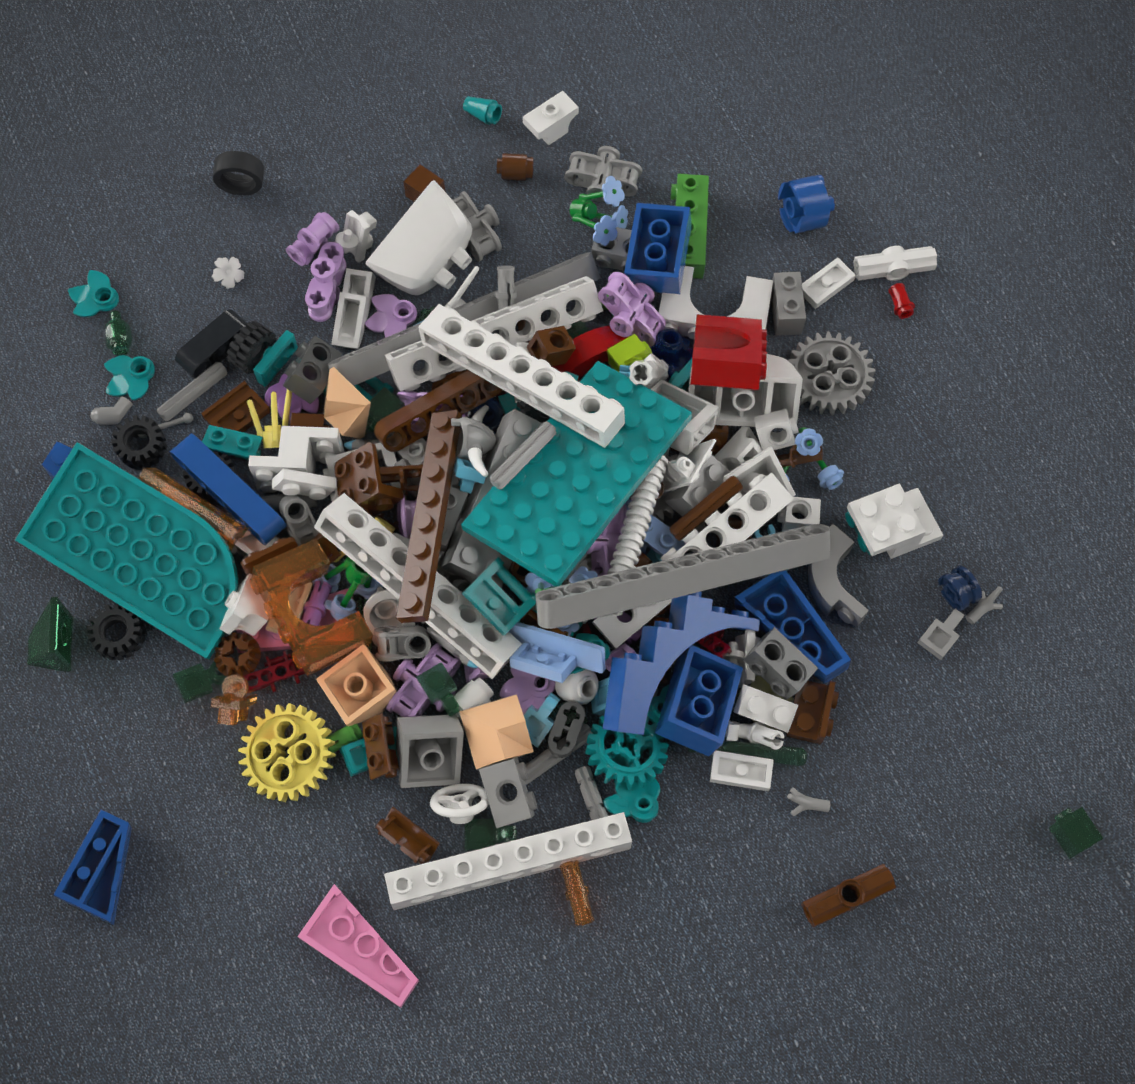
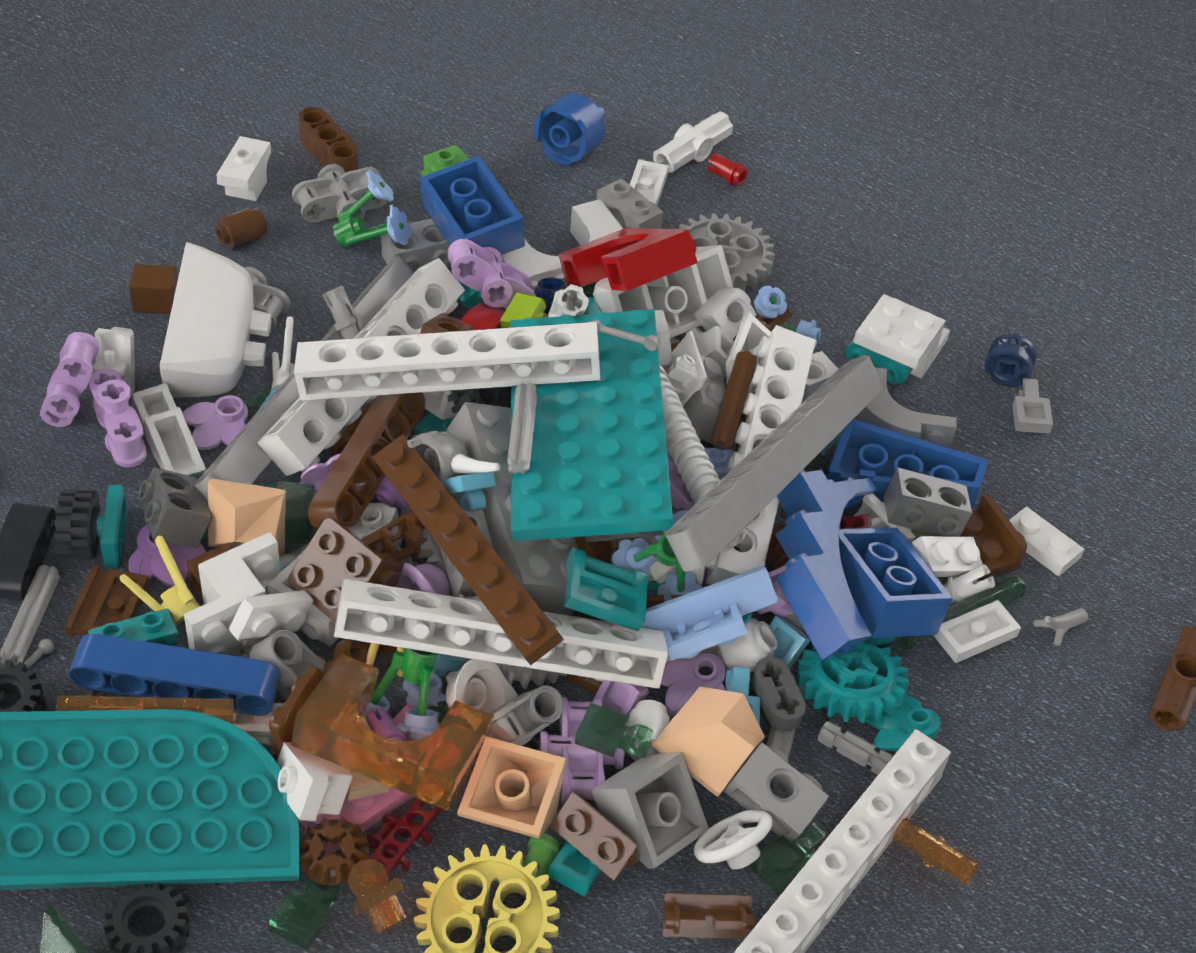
camera: 40 degrees left, 20 degrees down
light grey piece [427,626,478,668] -> none
teal cone [463,96,502,125] -> none
light grey bar [965,586,1003,625] -> none
none -> reddish brown beam [299,107,358,177]
none -> light grey hinge [591,320,660,351]
none -> white plate [1009,506,1084,576]

